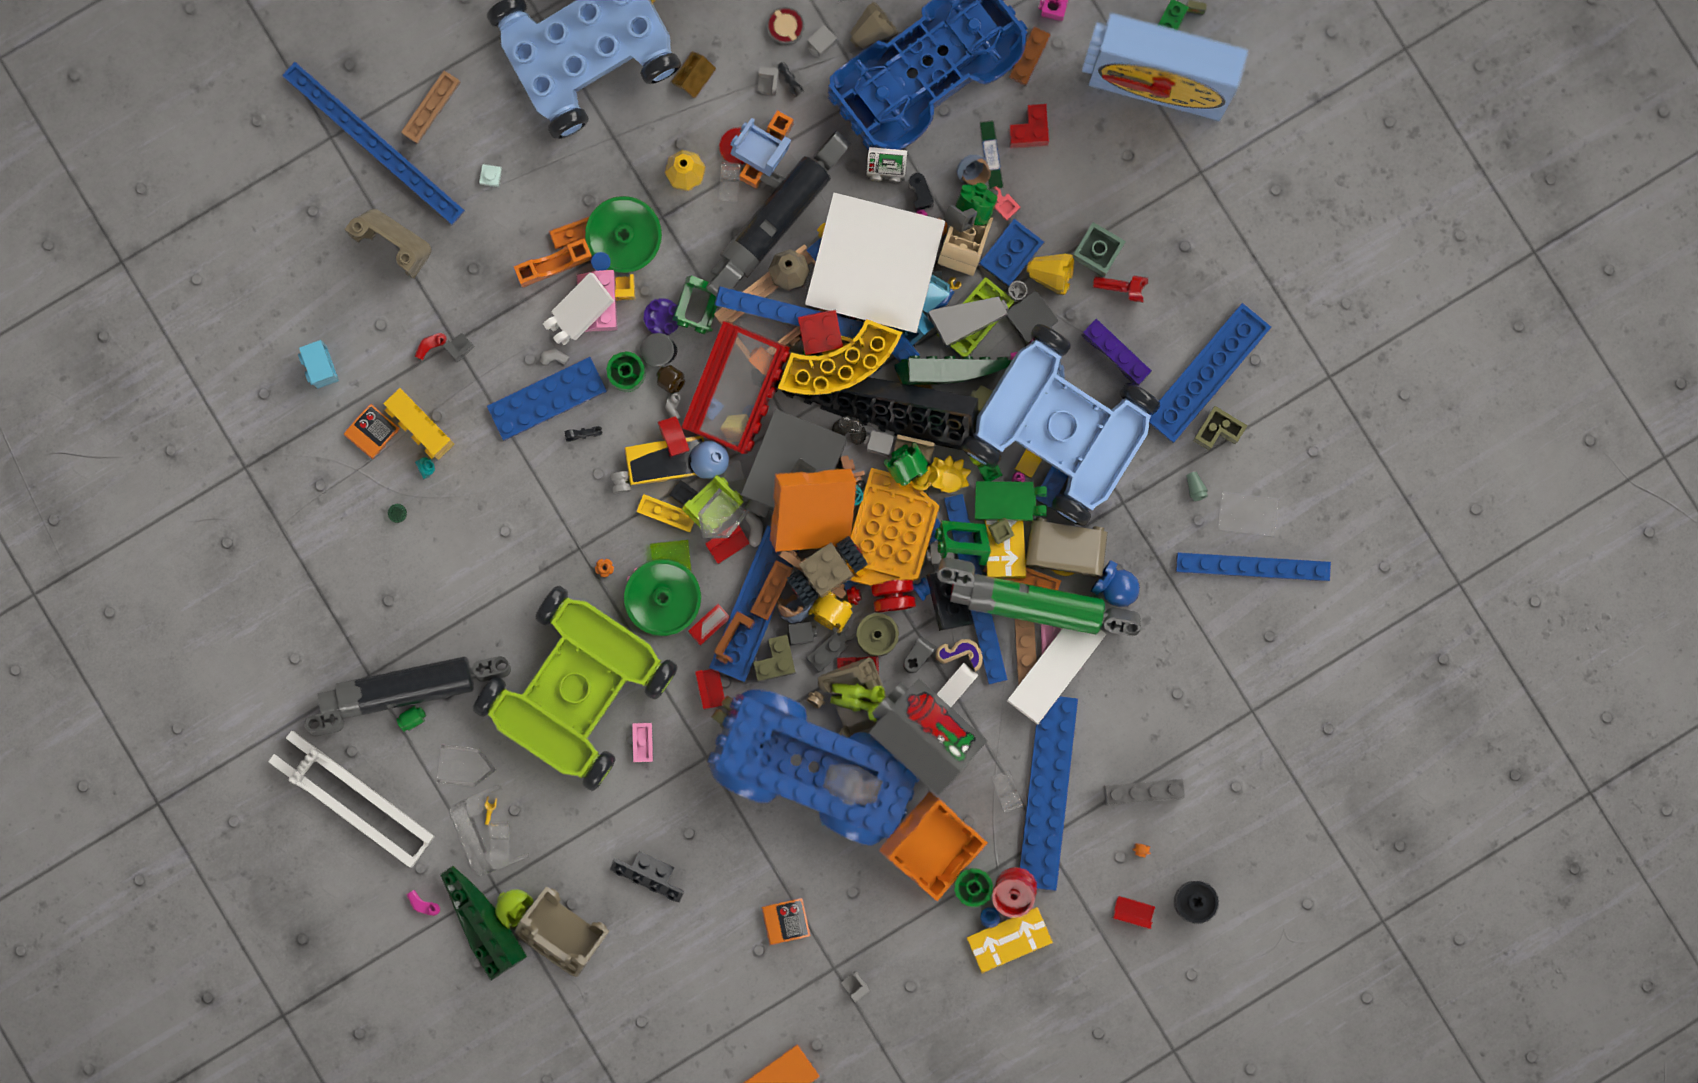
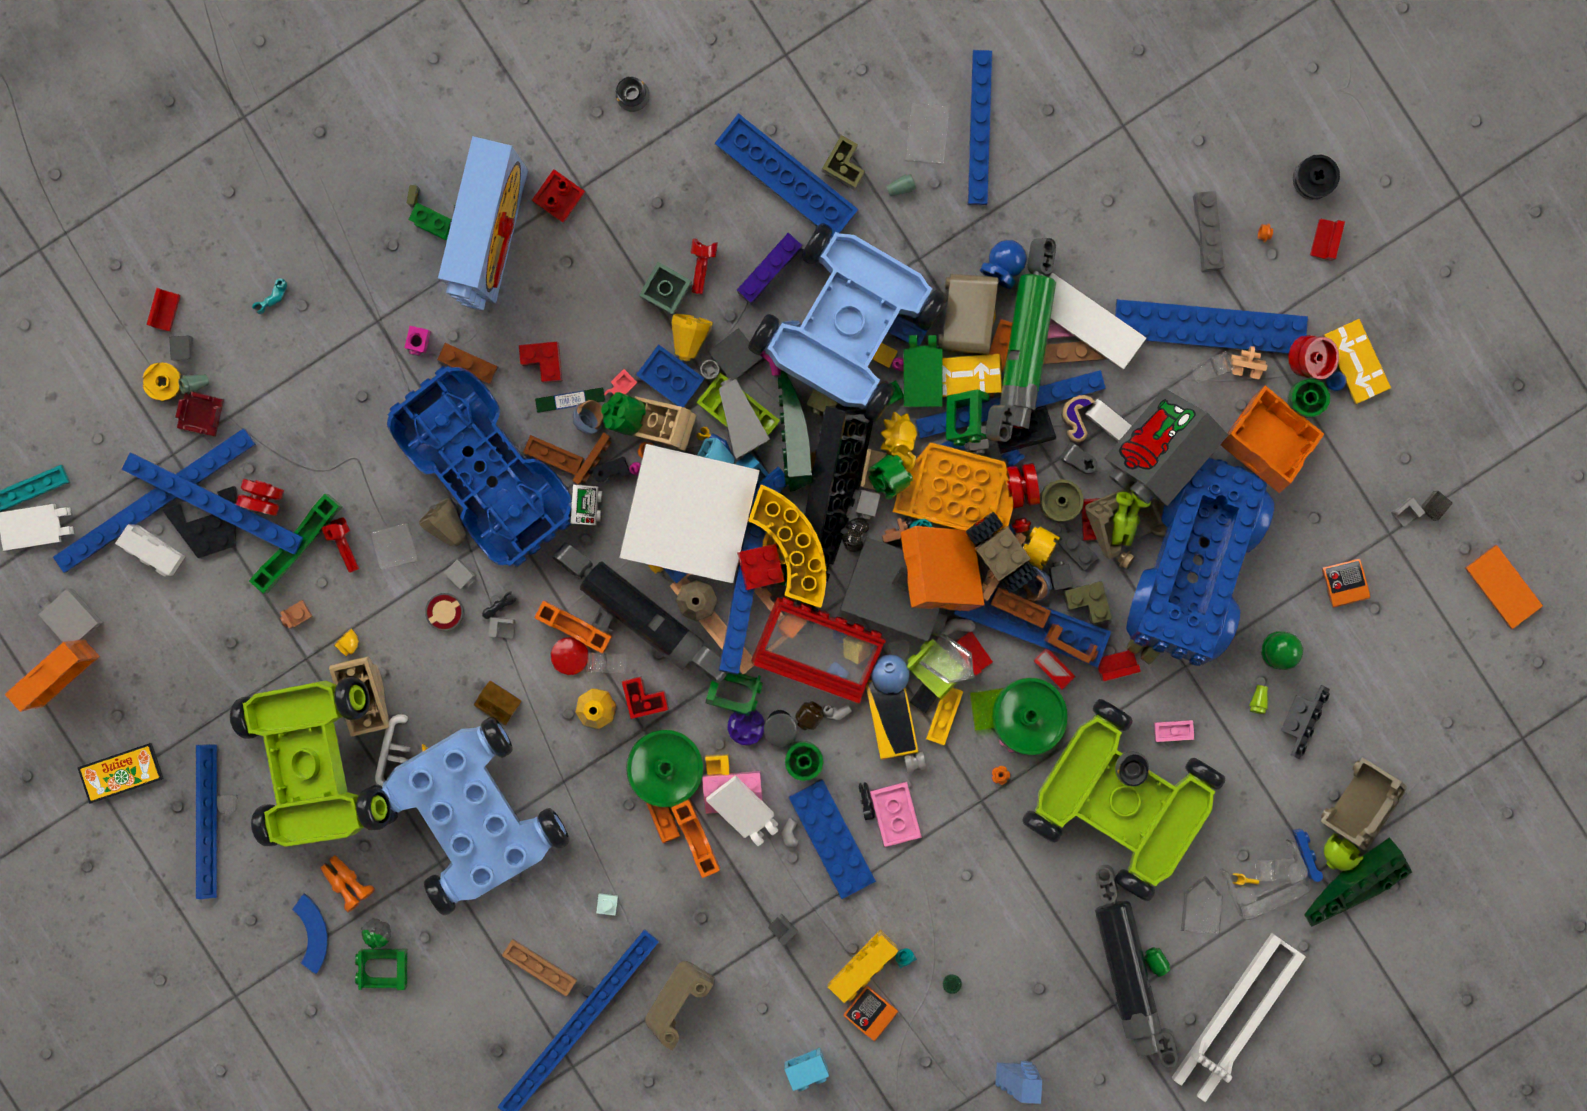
camera: 85 degrees left, 5 degrees up
dark pink arm [406,890,440,916] -> none
red arm [414,333,447,360] -> none
blue tile [591,252,611,271] -> none
red slope [657,416,690,457] -> none
medium blue panel [730,118,791,177] -> none
clear brick [823,765,883,805] -> none
dark grey panel [944,205,977,233] -> none
olive tile [988,518,1014,544] -> none
none -> dark orange plate [523,435,584,475]
none -> red plate [532,169,585,223]
none -> dark orange plate [572,432,612,485]
none -> dark grey piece [615,77,649,112]
none -> red brick [622,676,669,719]
none -> bright pink tile [870,782,922,847]
none -> medium blue wedge [995,1061,1042,1104]
none -> dark grey piece [1115,751,1149,787]
none -> light nougat hips [1230,346,1267,379]
none -> lime cone [1249,685,1268,714]
none -> green tile [1261,631,1303,670]
none -> blue plate [1293,828,1323,882]
none -> clear smoke panel [1421,491,1452,521]

